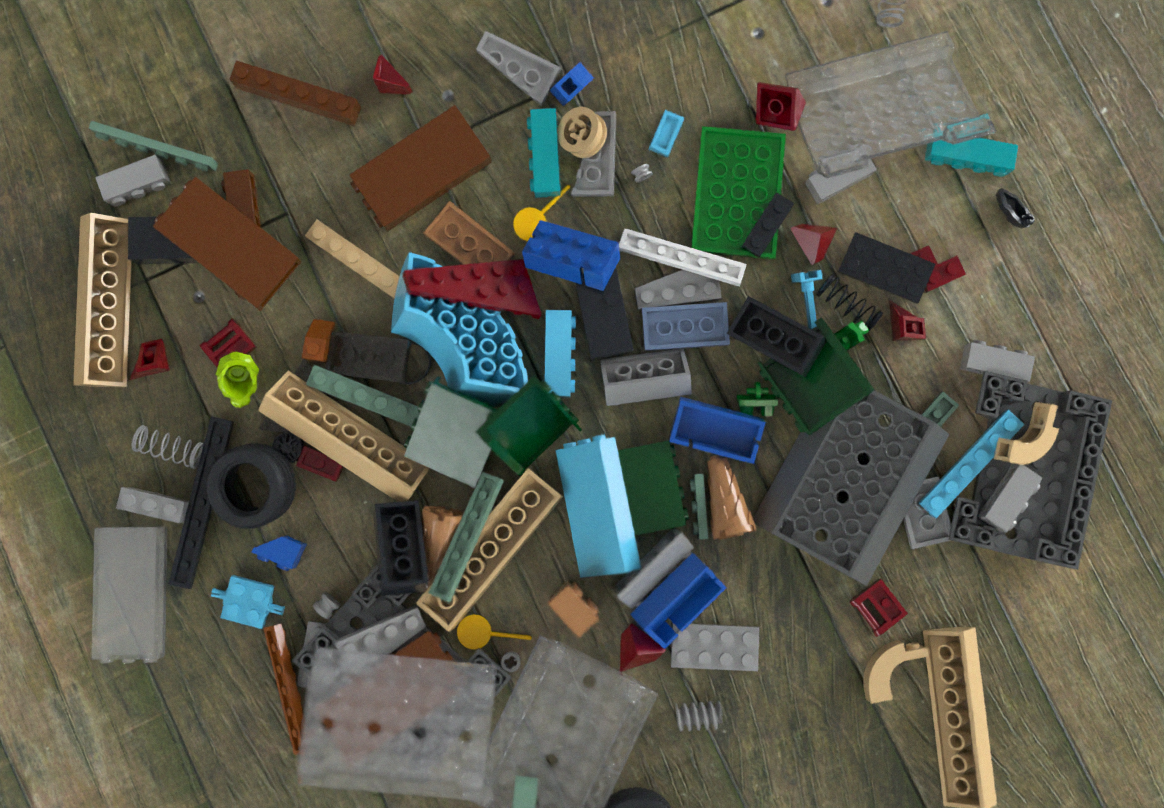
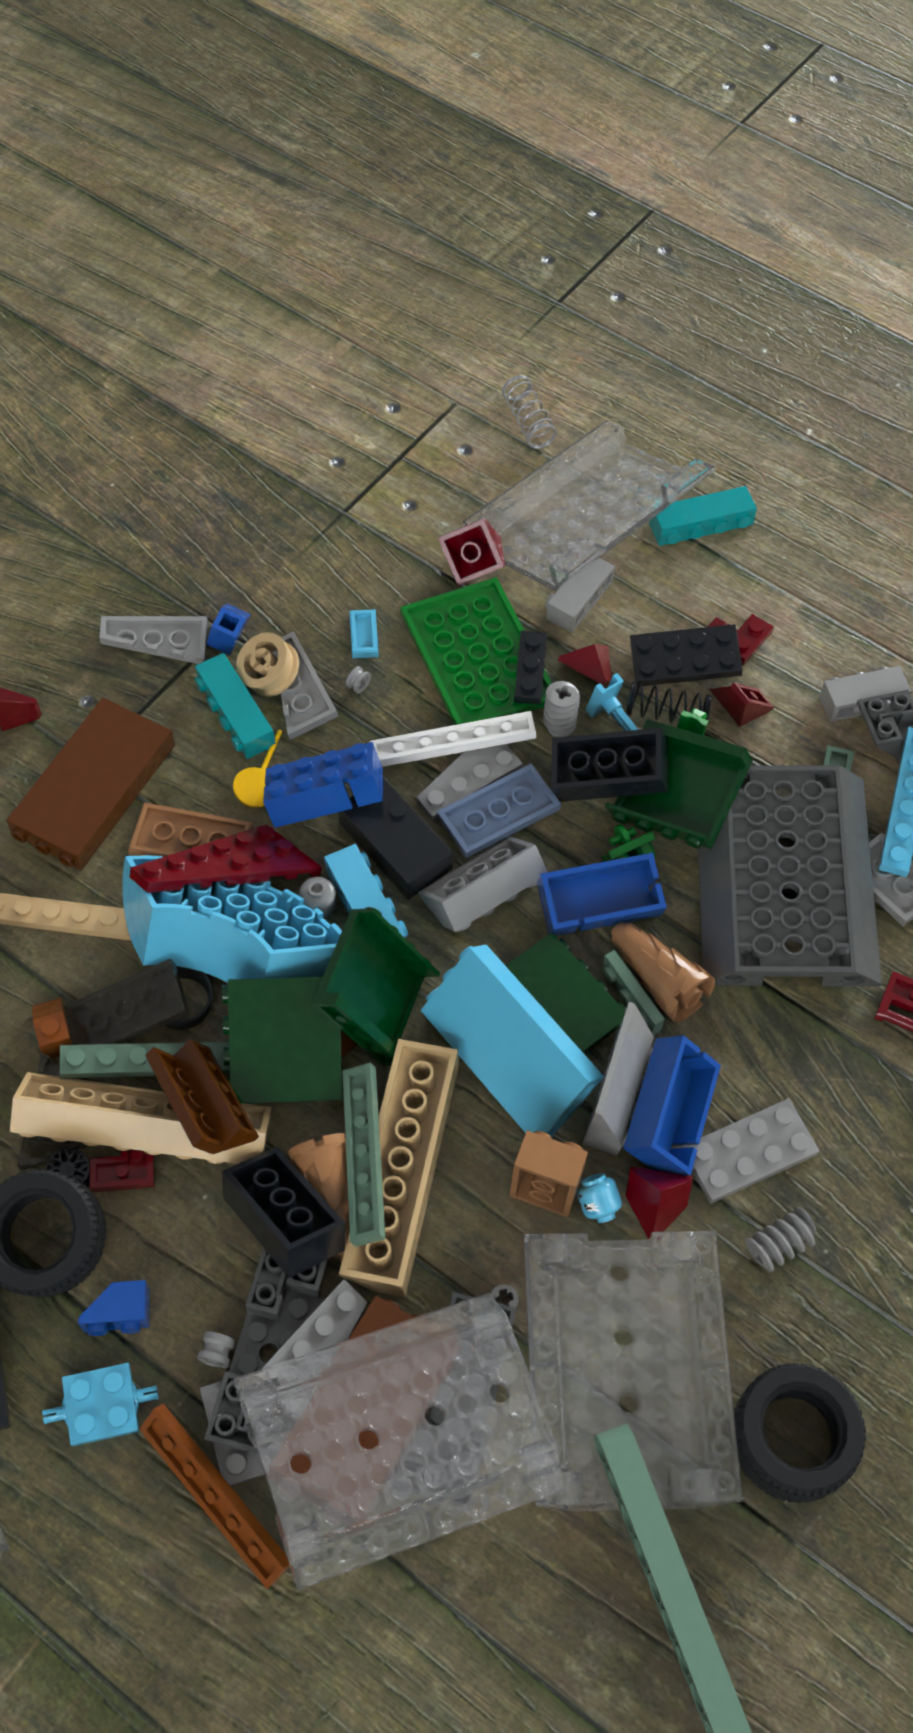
camera: 30 degrees left, 25 degrees down
yellow piece [457,614,532,649] -> none
black arm [996,188,1035,229] -> none
none -> reddish brown slope [145,1039,259,1154]
none -> light grey head [298,877,337,919]
none -> light grey piece [543,681,580,737]
none -> medium azure head [577,1173,622,1223]

